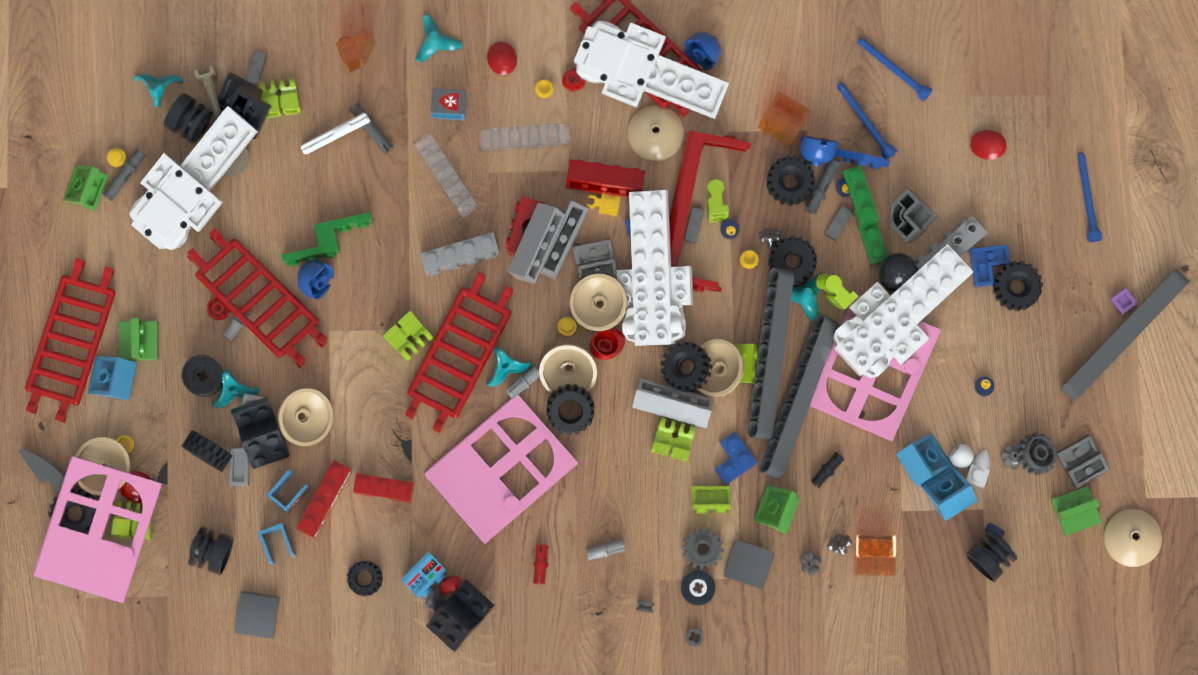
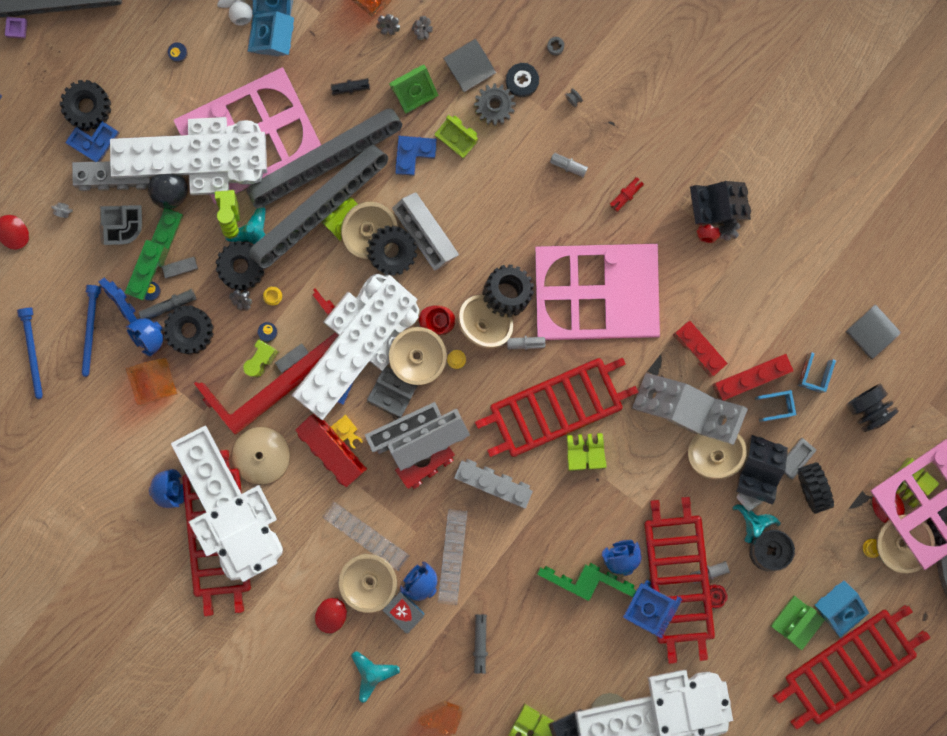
camera: 145 degrees left, 5 degrees up
white axle [300,113,370,154] -> none
black tyre [347,561,383,596] -> none
dark azure slope [401,552,447,599] -> none
teal piece [486,347,532,387] -> none
yellow plate [535,79,554,98] -> none
red plate [562,68,585,92] -> none
lime legs [651,417,696,461] -> none
none -> light grey plate [51,203,73,218]
none -> tan dish [339,554,397,613]
none -> blue cylinder [400,561,438,601]
none -> blue piece [623,580,682,639]
none -> light grey bracket [632,373,748,445]

